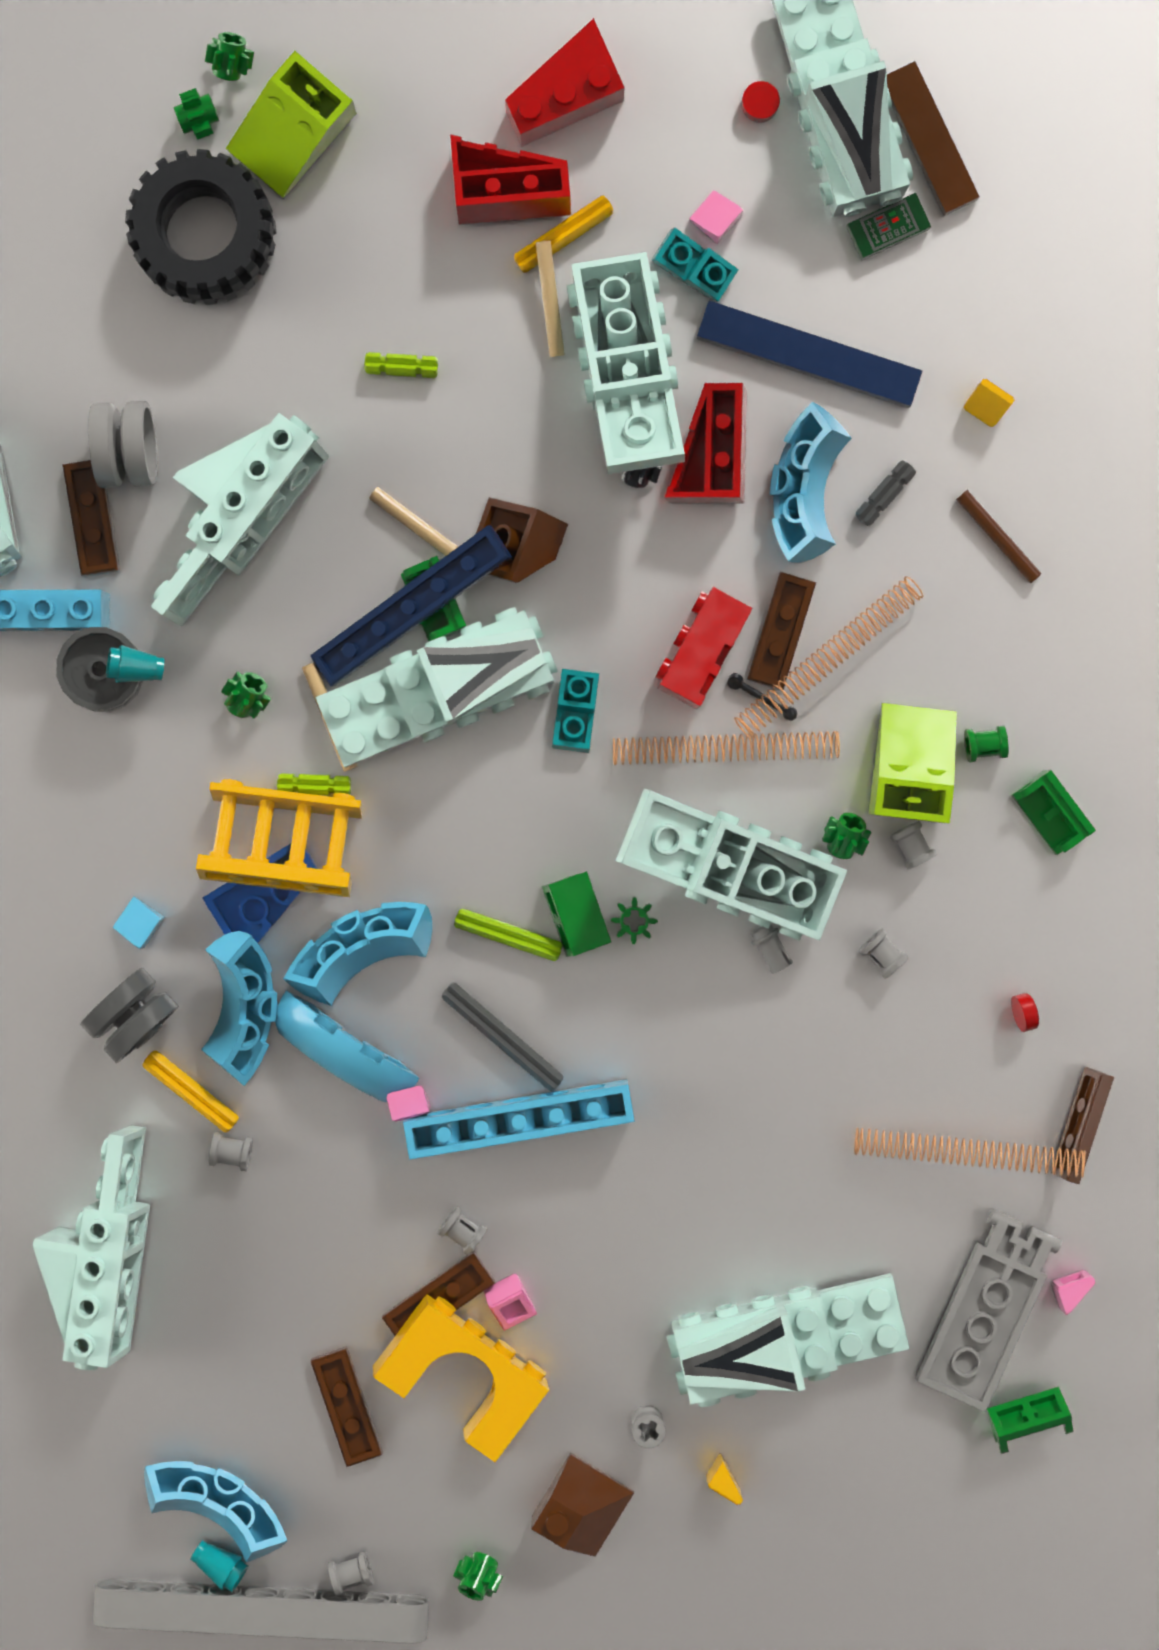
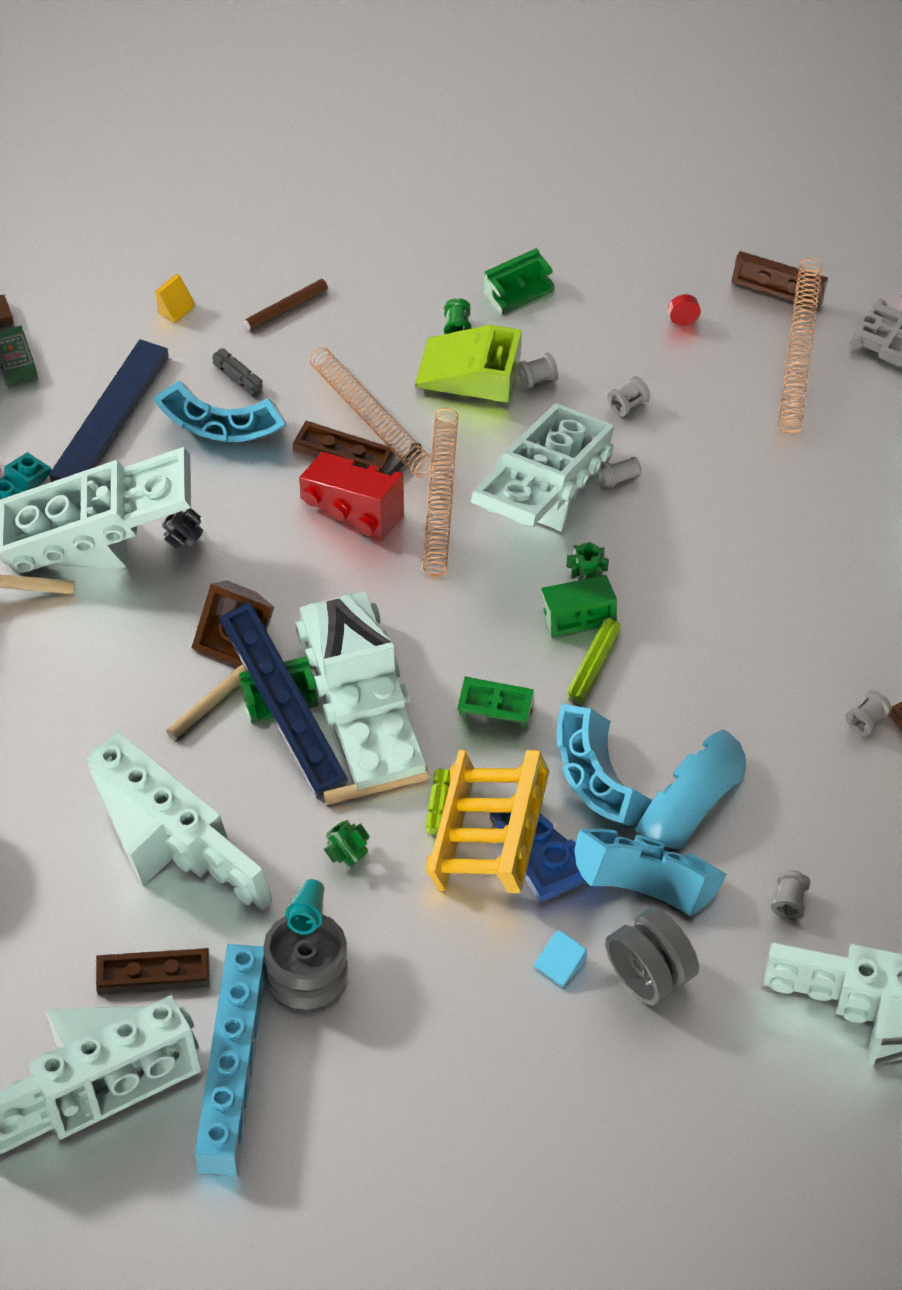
camera: 85 degrees left, 35 degrees down
light grey wheel [88,401,157,488] -> none
yellow axle [142,1050,239,1133] -> none
lime axle [364,352,438,378] -> none
bright pink slope [386,1086,431,1122] -> none
medium azure brick [403,1079,635,1160] -> none
dark grey axle [442,982,563,1091] -> none
teal slope [552,669,599,753] -> none
red wedge [664,383,747,504] -> none
green gear [822,813,871,859] -> none
none -> green hinge [457,676,534,728]

